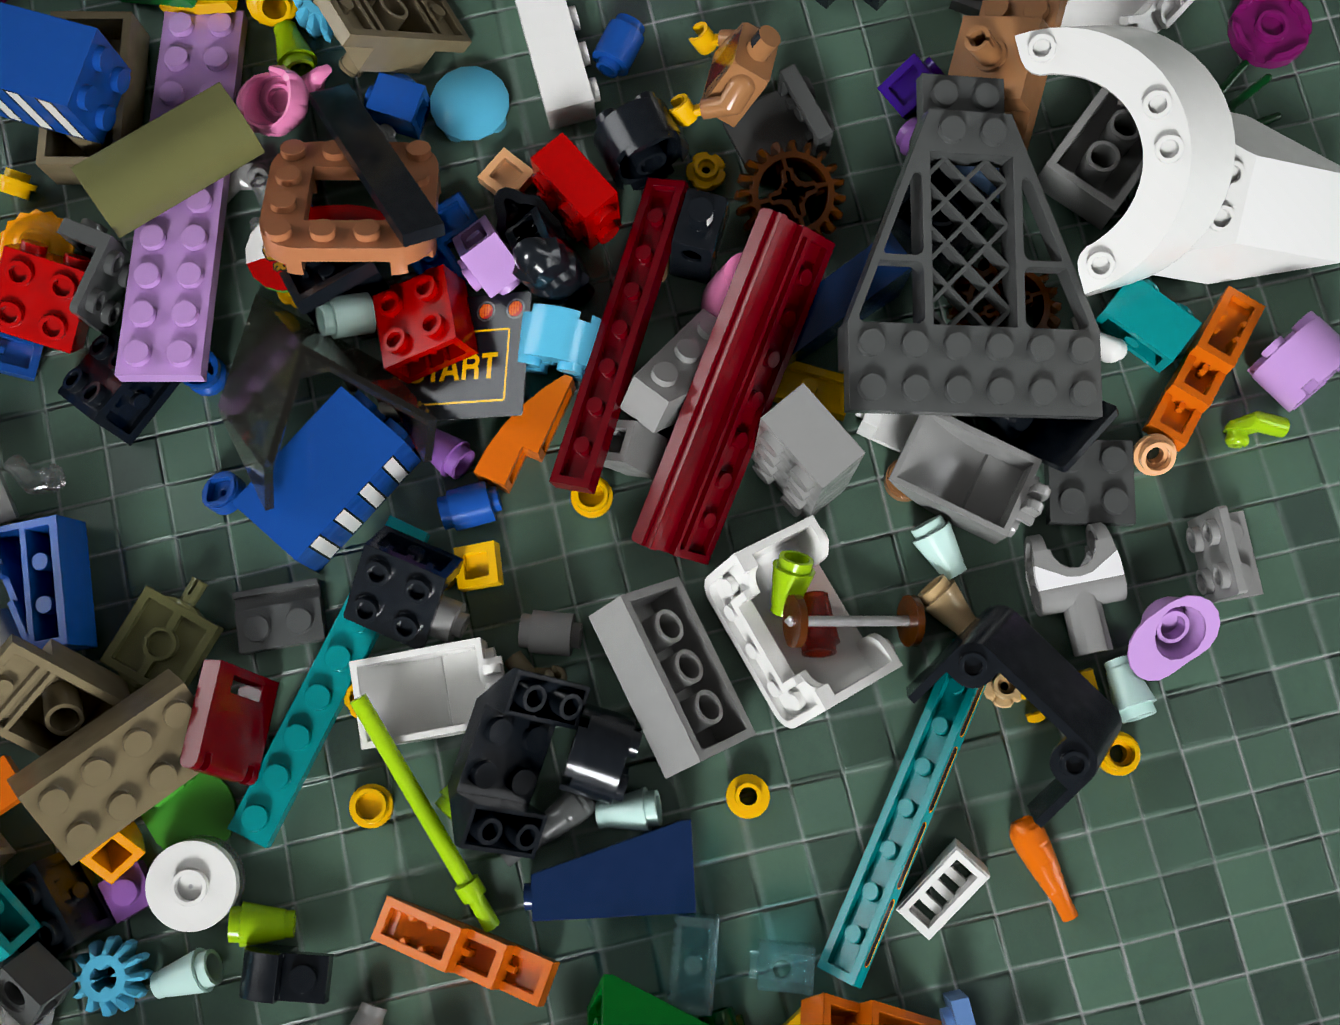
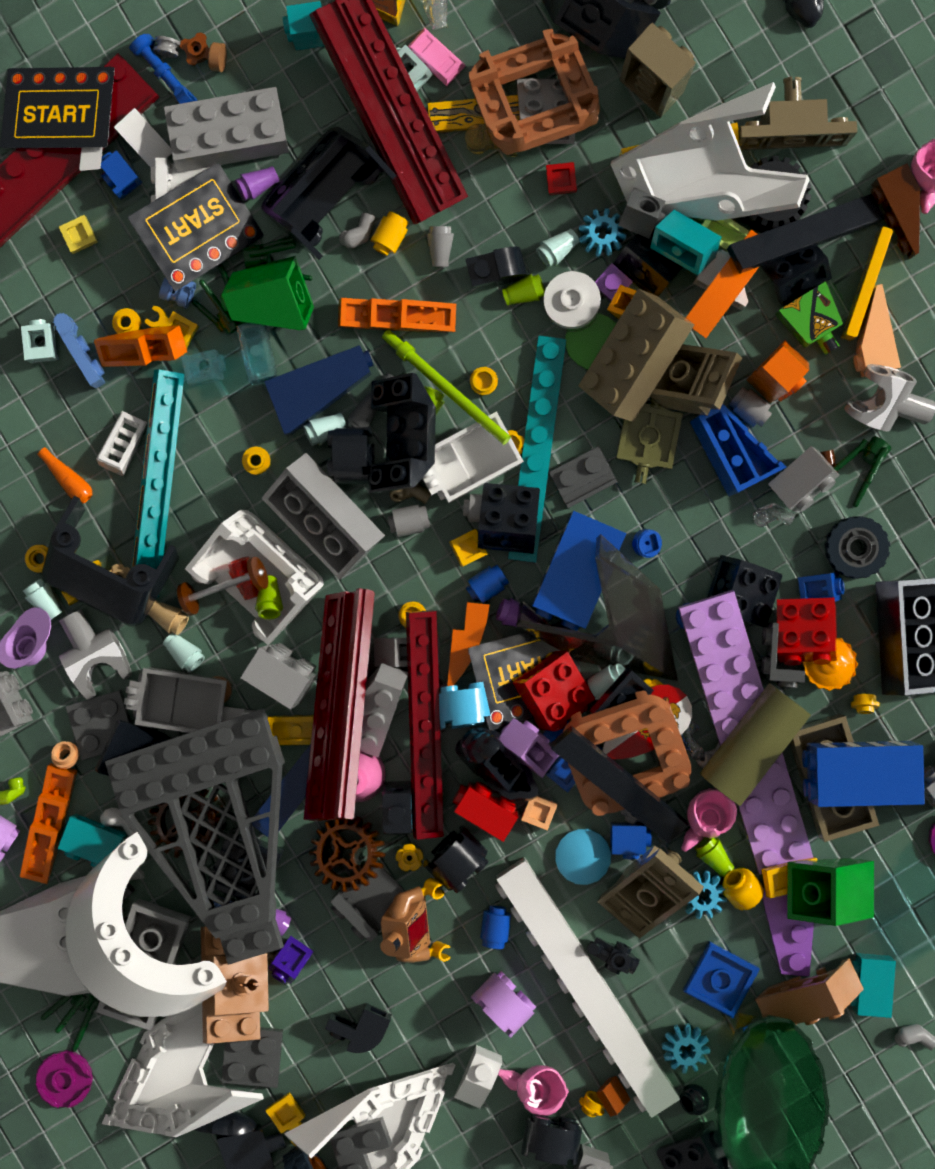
camera: 160 degrees right, 10 degrees up
dark red container [180,659,279,785] -> none

